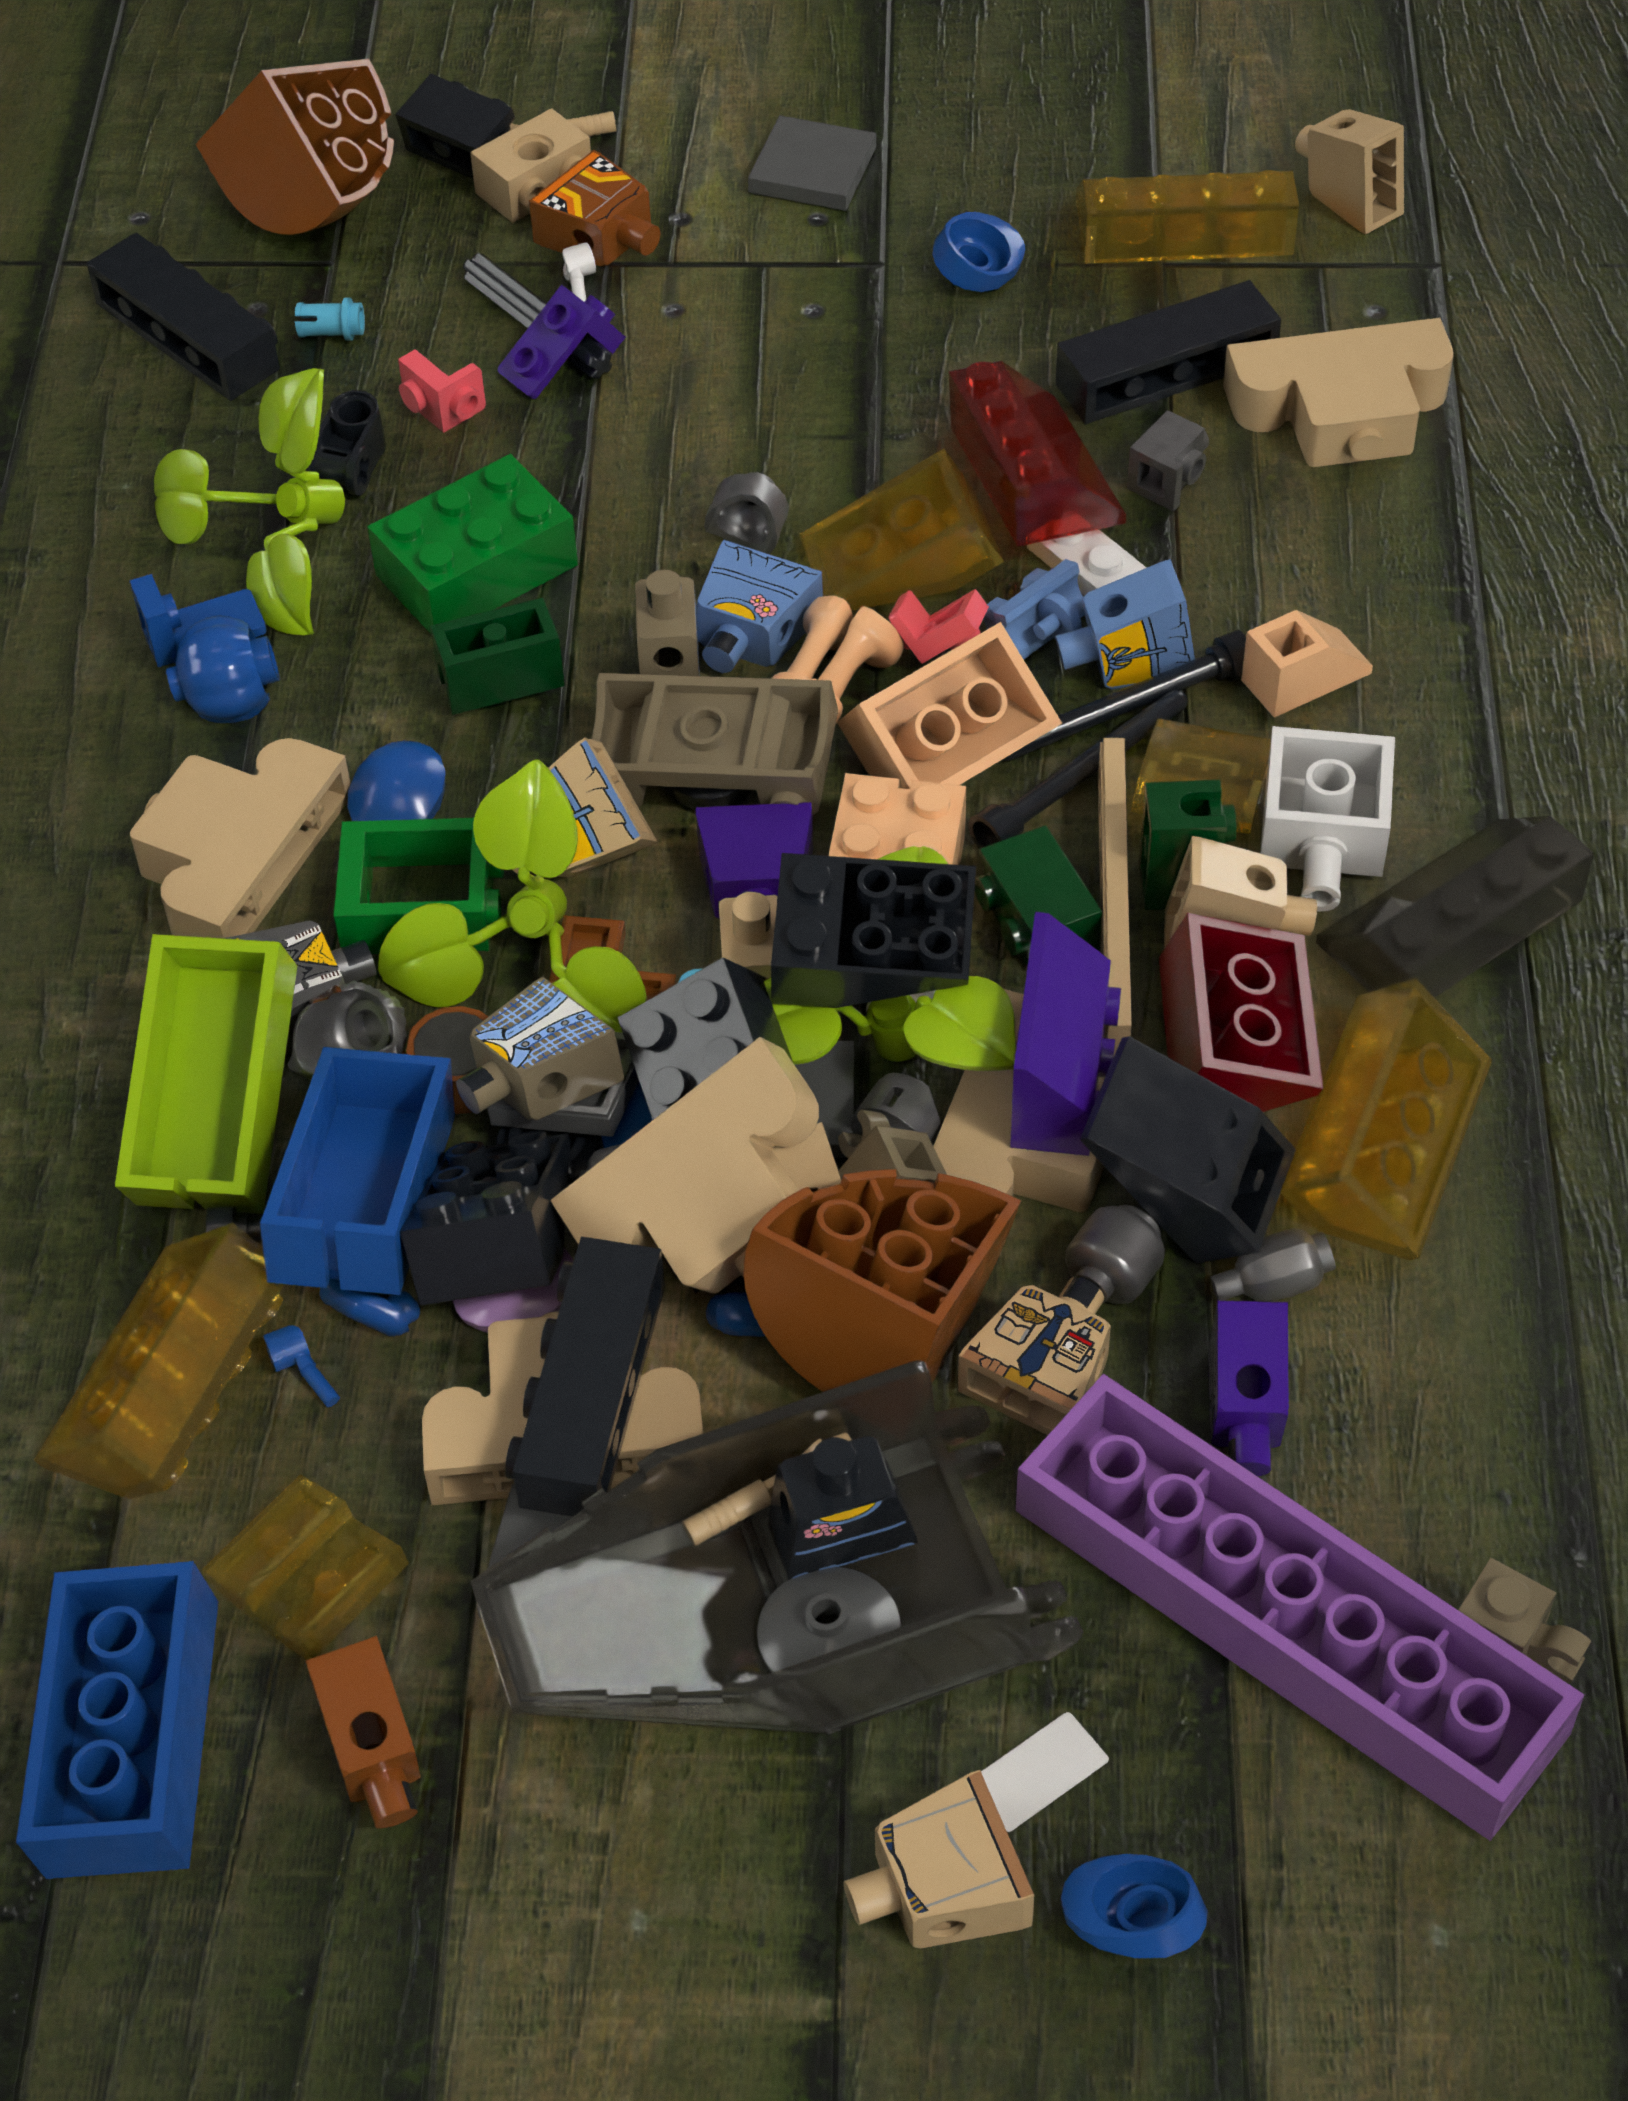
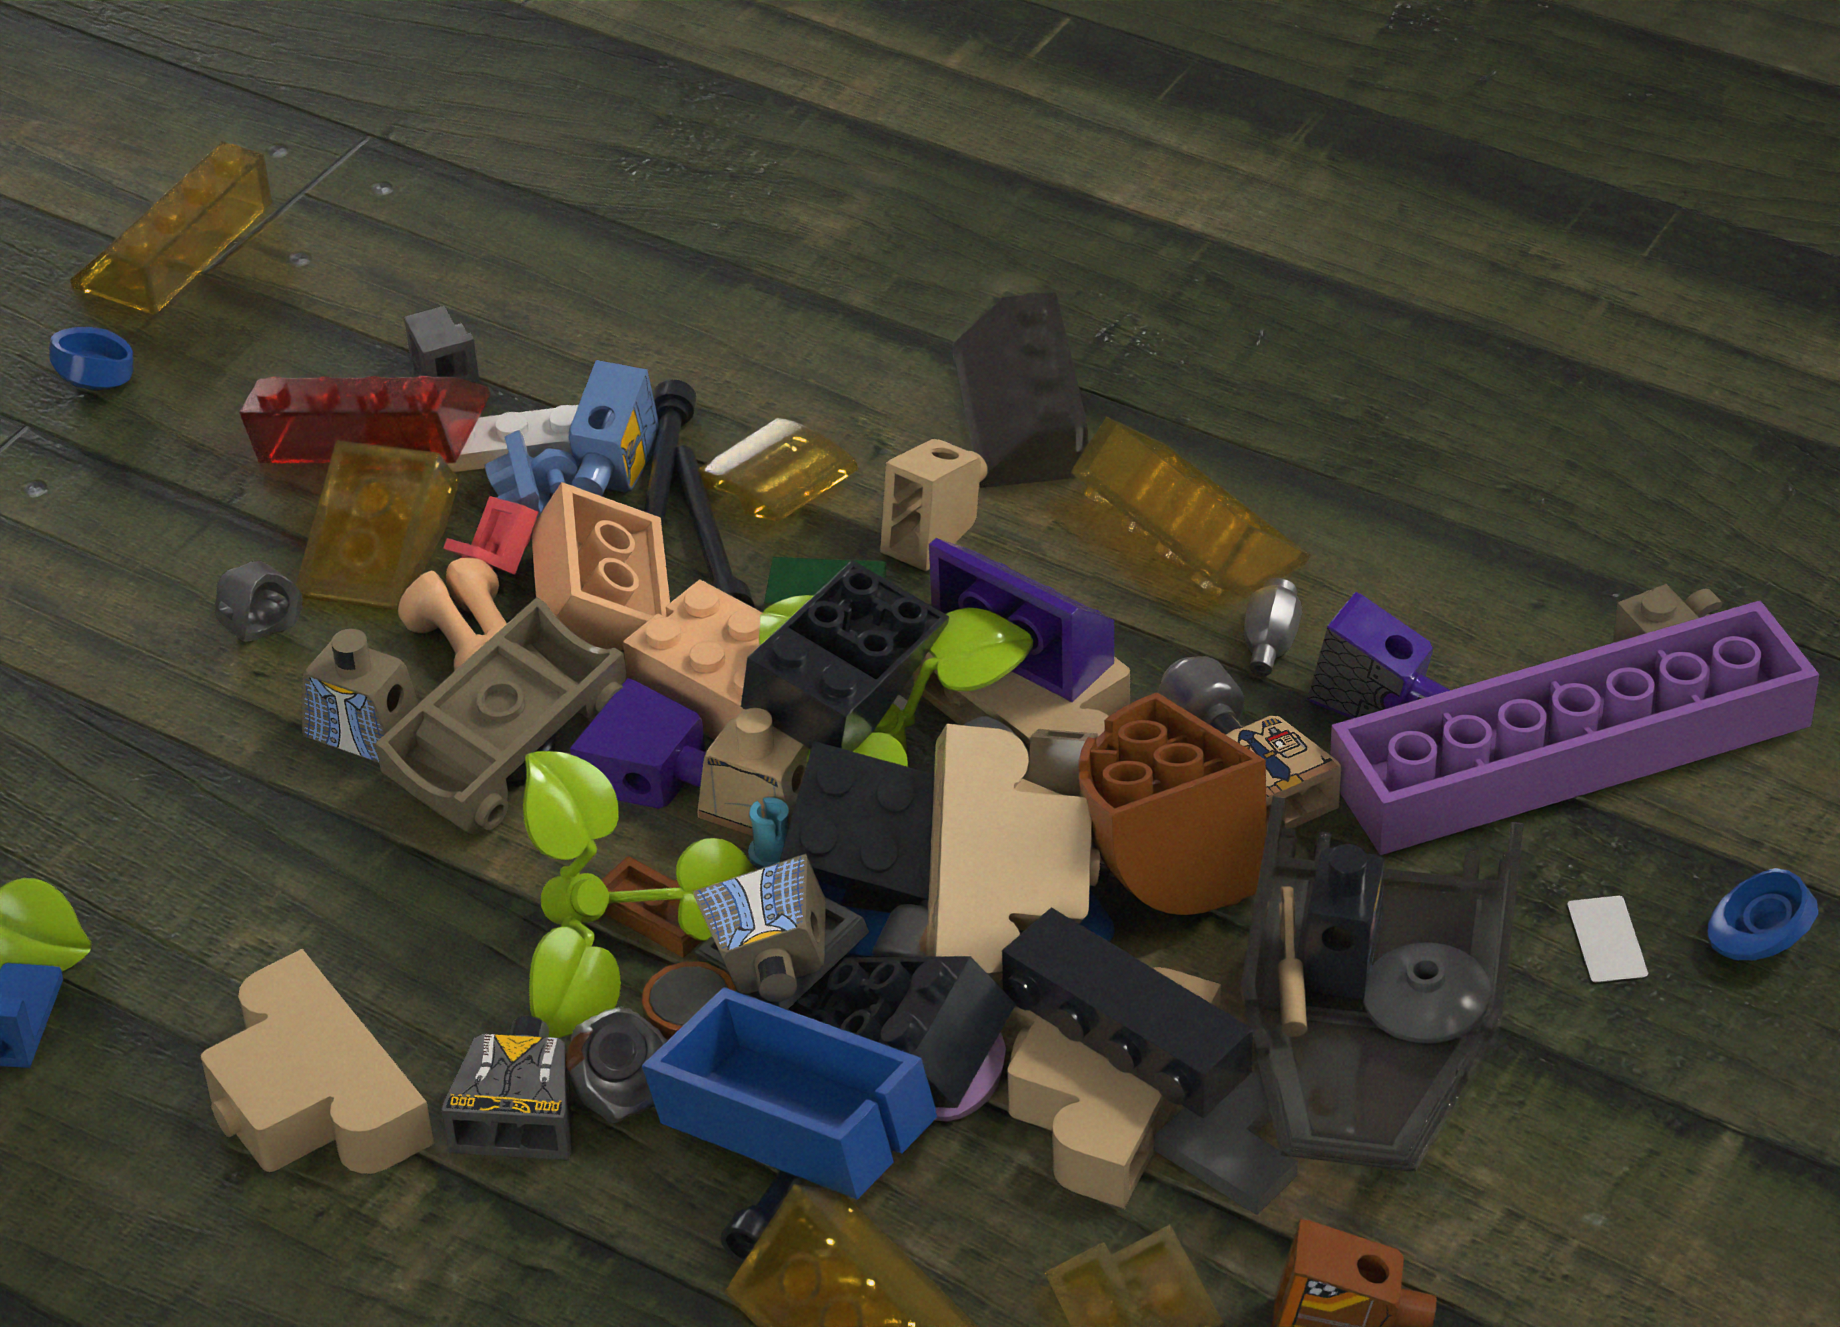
camera: 60 degrees left, 10 degrees down
lime piece [115,934,297,1214] -> none
blue plant [166,615,280,723] -> none
blue hand [264,1325,340,1408] -> none
blue arm [319,1279,420,1337] -> none
green window [334,818,504,954] -> none
blue hat [347,740,446,821] -> none
green brick [367,453,578,634] -> none
dark green brick [430,598,565,715] -> none
tan torso [512,738,657,878] -> none
medium blue torso [696,540,823,673] -> none
tan torso [843,1770,1034,1949] -> none
black brick [1056,280,1281,425] -> none
black slope [1080,1036,1296,1264] -> none
tan tile [1098,738,1131,1055] -> none
dark green brick [1139,779,1236,910] -> none
dark red slope [1159,912,1323,1112] -> none
tan brick [1223,318,1454,467] -> none
light nougat slope [1241,610,1373,718] -> none
white brick [1260,726,1395,912] -> none
tan torso [1295,109,1404,235] -> none

